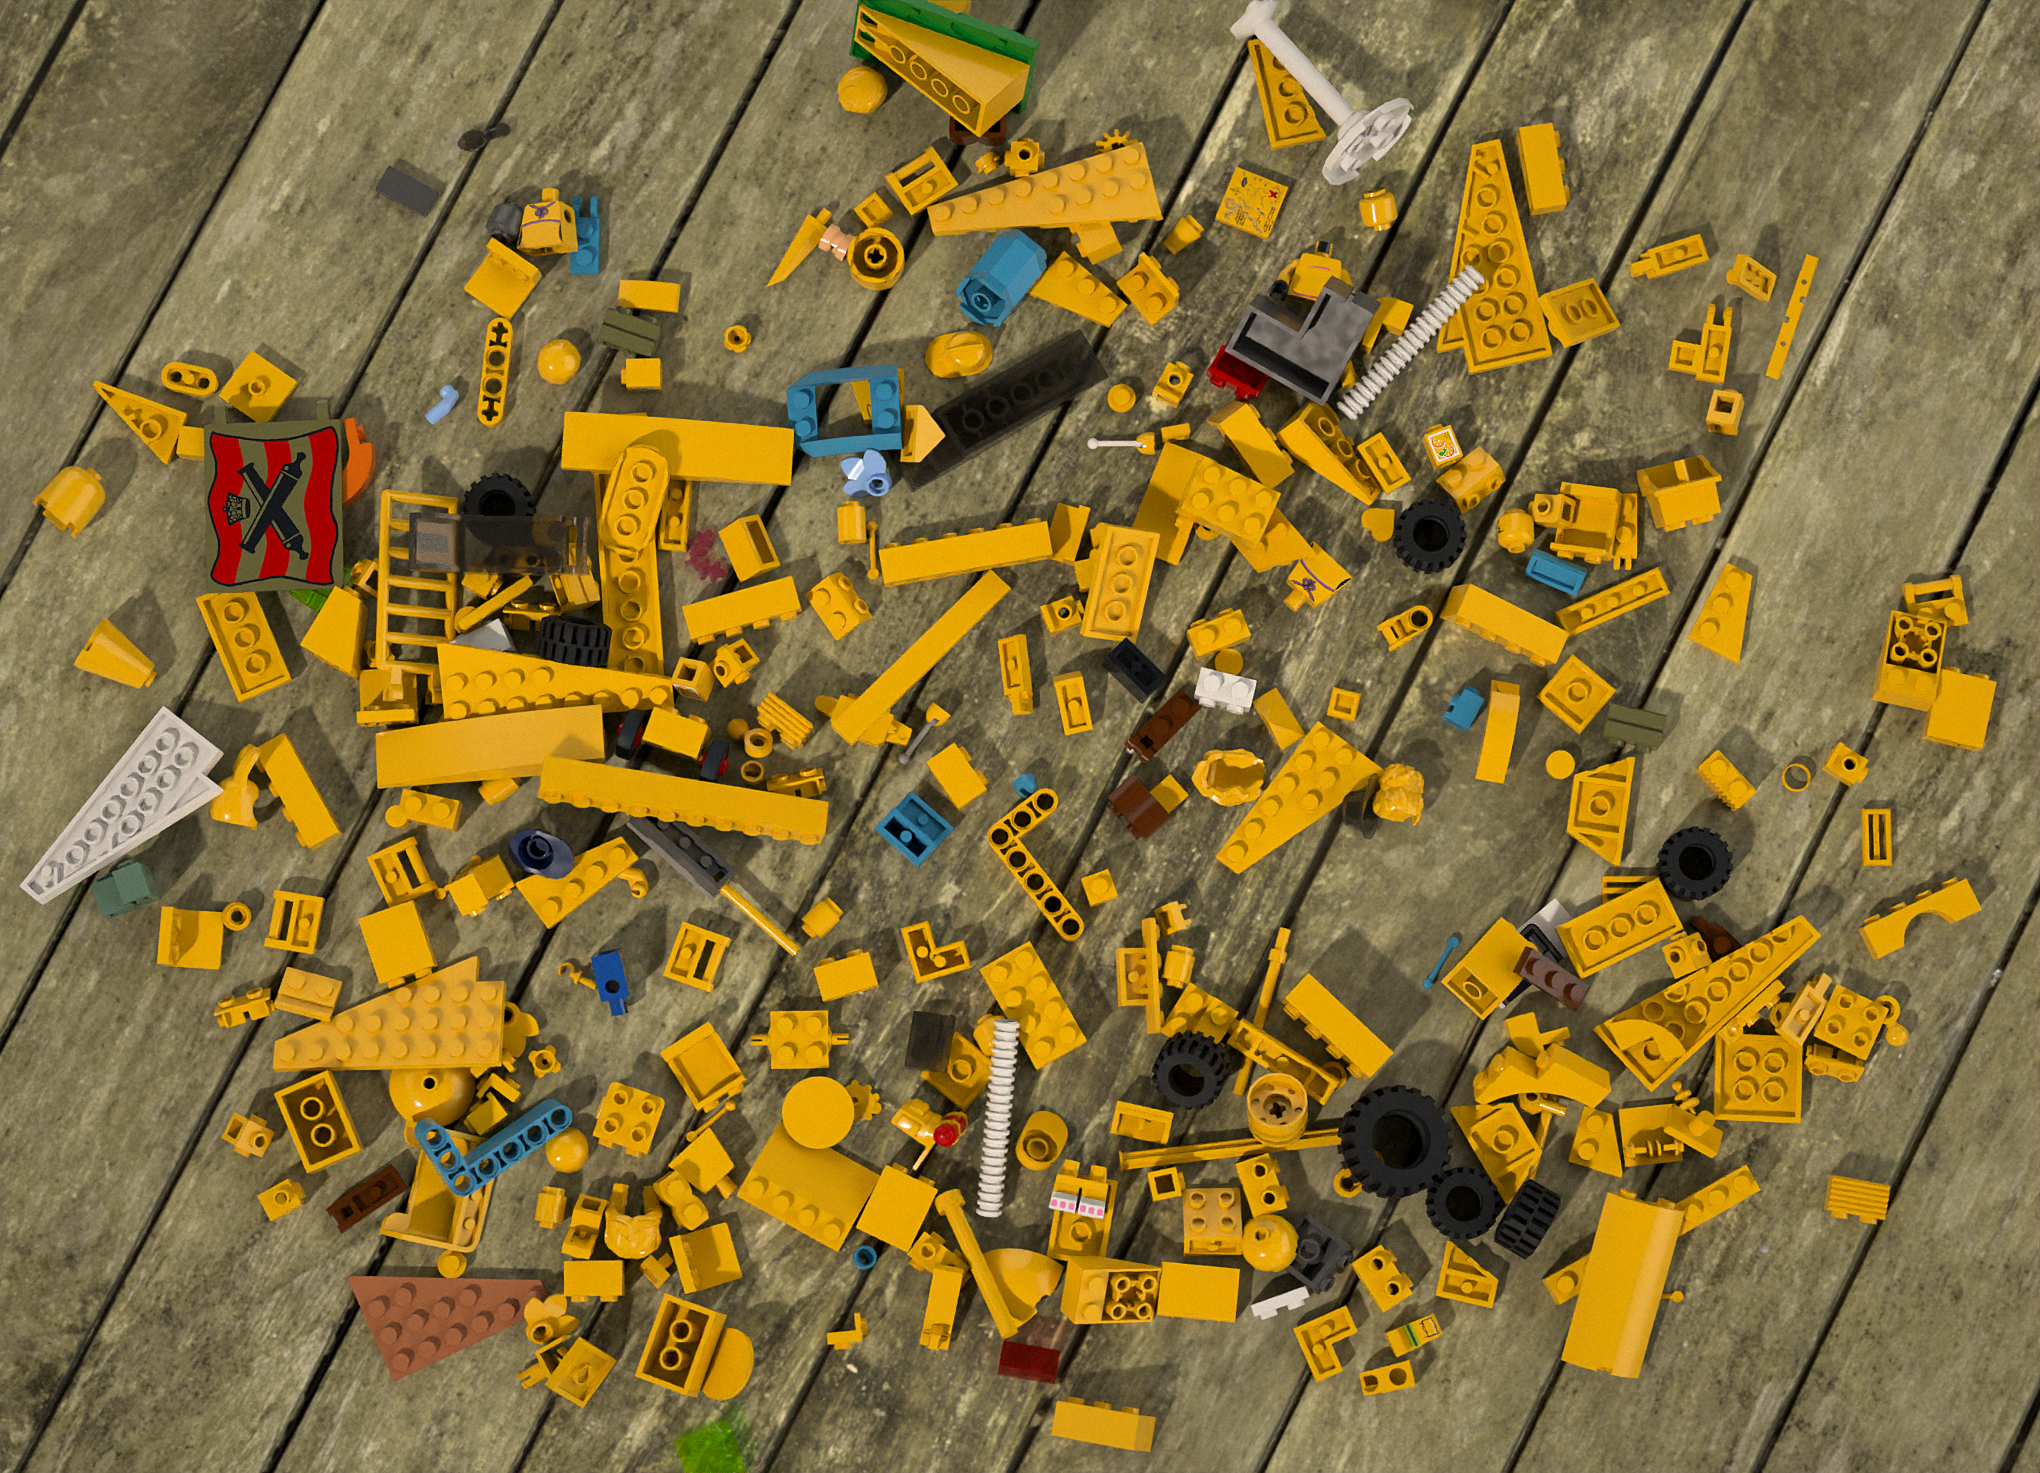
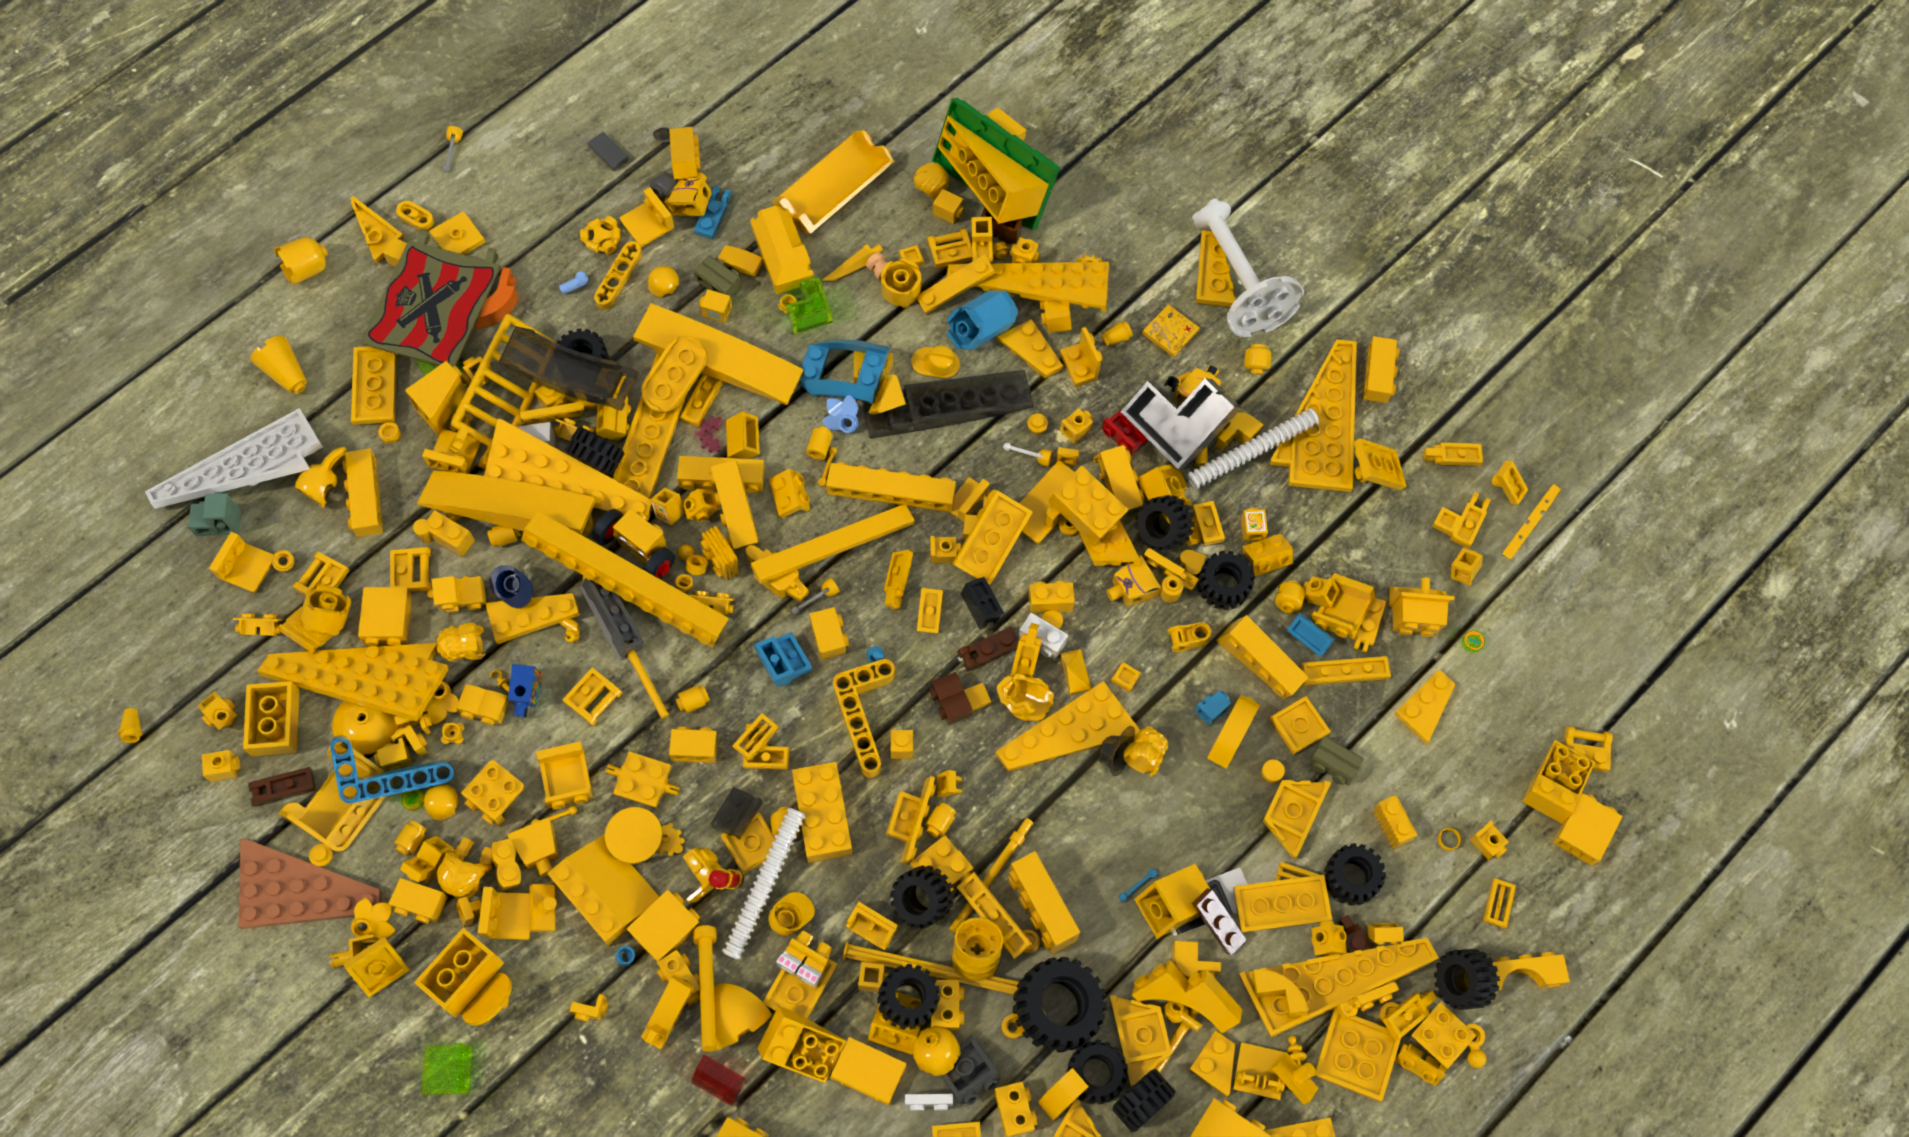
camera: 15 degrees right, 15 degrees down
none -> yellow cone [118,708,142,743]
none -> yellow brick [300,585,351,636]
none -> yellow tile [378,422,401,444]
none -> clear neon green tile [401,789,424,811]
none -> yellow hair [437,622,485,661]
none -> hinge [442,126,463,172]
none -> yellow brick [456,684,510,726]
none -> yellow tile [530,884,557,932]
none -> yellow piece [580,216,621,255]
none -> yellow brick [669,127,701,179]
none -> yellow brick [709,460,760,551]
none -> yellow tile [732,713,779,762]
none -> yellow brick [750,205,814,294]
none -> yellow cylinder [772,130,895,234]
none -> clear neon green brick [786,277,833,334]
none -> black tyre [877,964,940,1030]
none -> yellow plate [917,254,996,315]
none -> yellow brick [933,189,965,224]
none -> yellow brick [971,217,993,263]
none -> yellow hinge [1010,623,1041,678]
none -> yellow brick [1038,1068,1089,1121]
none -> black tyre [1135,495,1194,551]
none -> yellow hinge [1144,548,1199,591]
none -> yellow brick [1160,575,1184,603]
none -> yellow piece [1367,922,1404,945]
none -> black tyre [1434,949,1500,1010]
none -> clear neon green tile [1462,630,1485,653]

